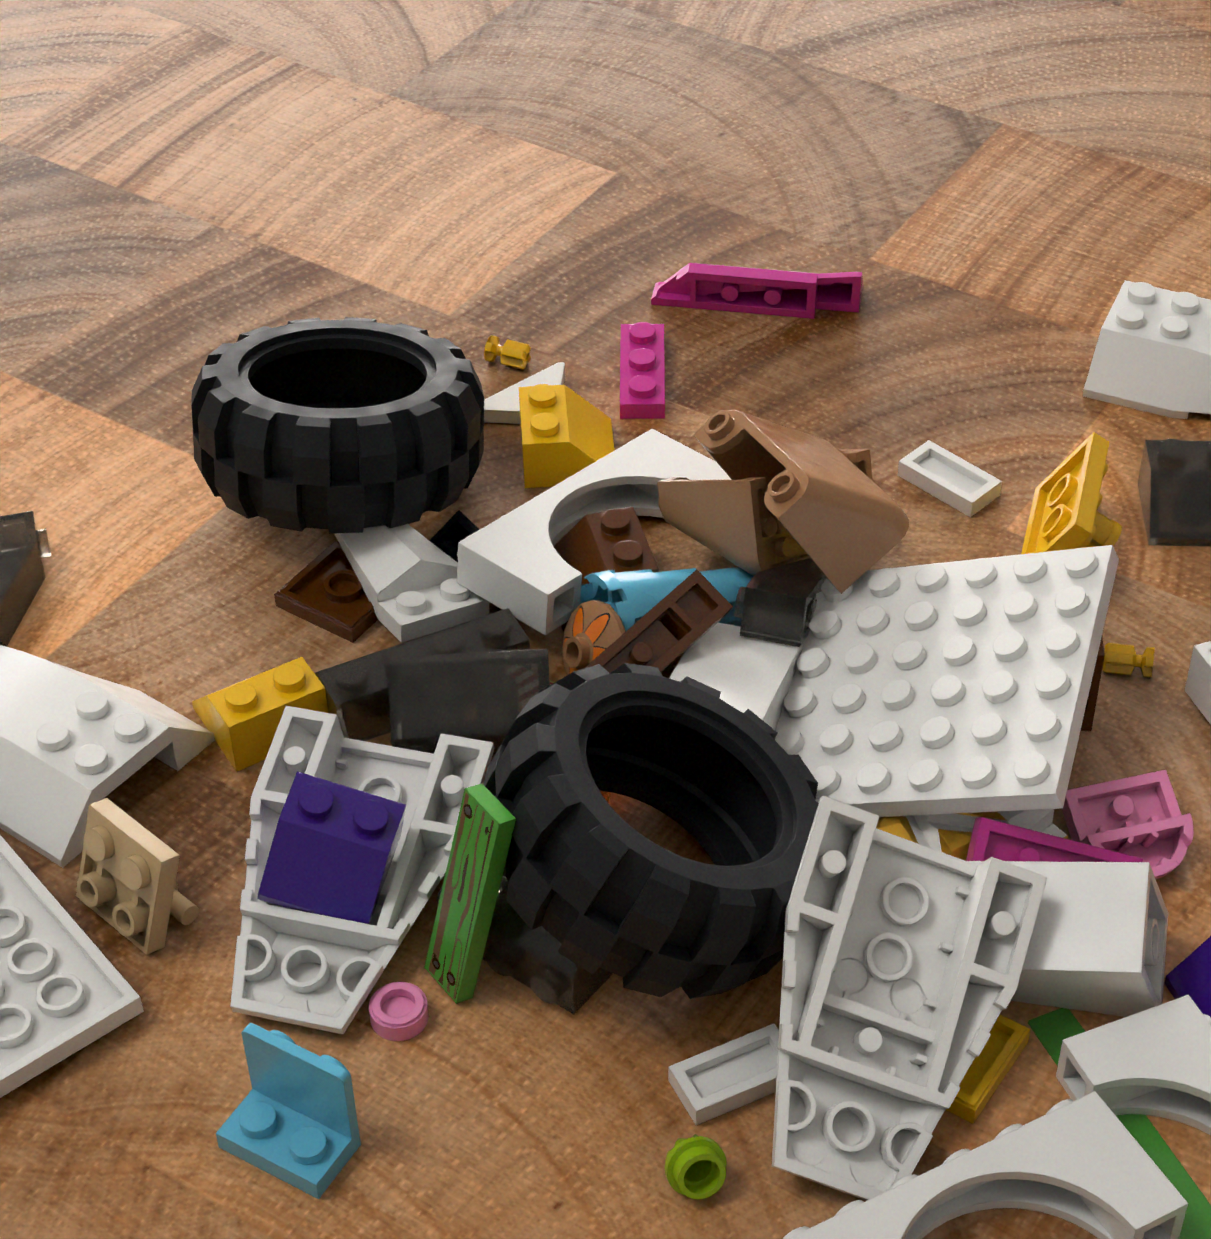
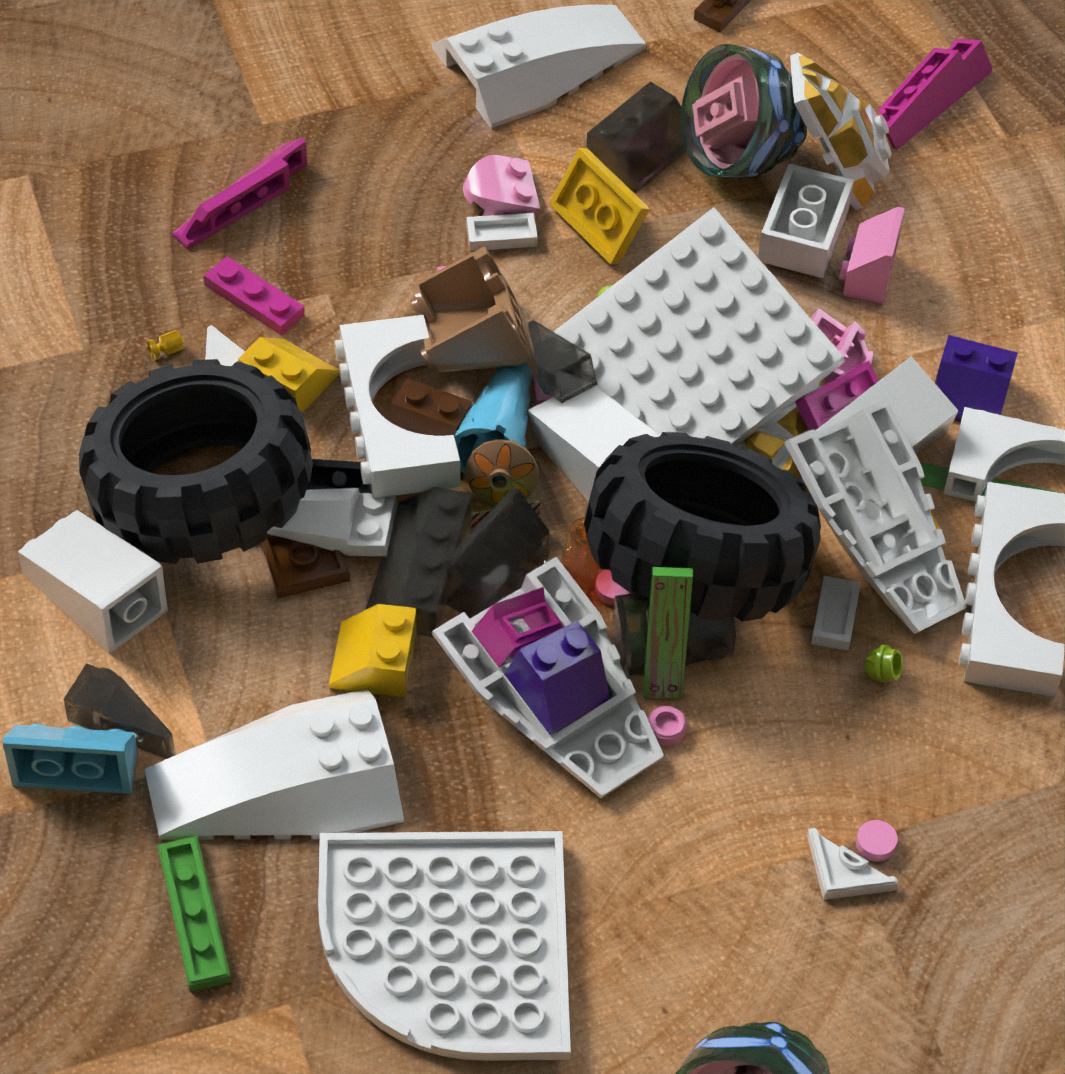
camera: 55 degrees left, 10 degrees up
tan plate [76,798,199,955] -> none
medium azure bracket [216,1023,361,1199] -> none
reddish brown hinge [584,569,733,673] -> none
medium nougat windscreen [694,409,909,594] -> none
none -> white slope [18,510,168,654]
none -> bright pink slope [463,155,540,218]
none -> dark pink window [472,587,564,667]

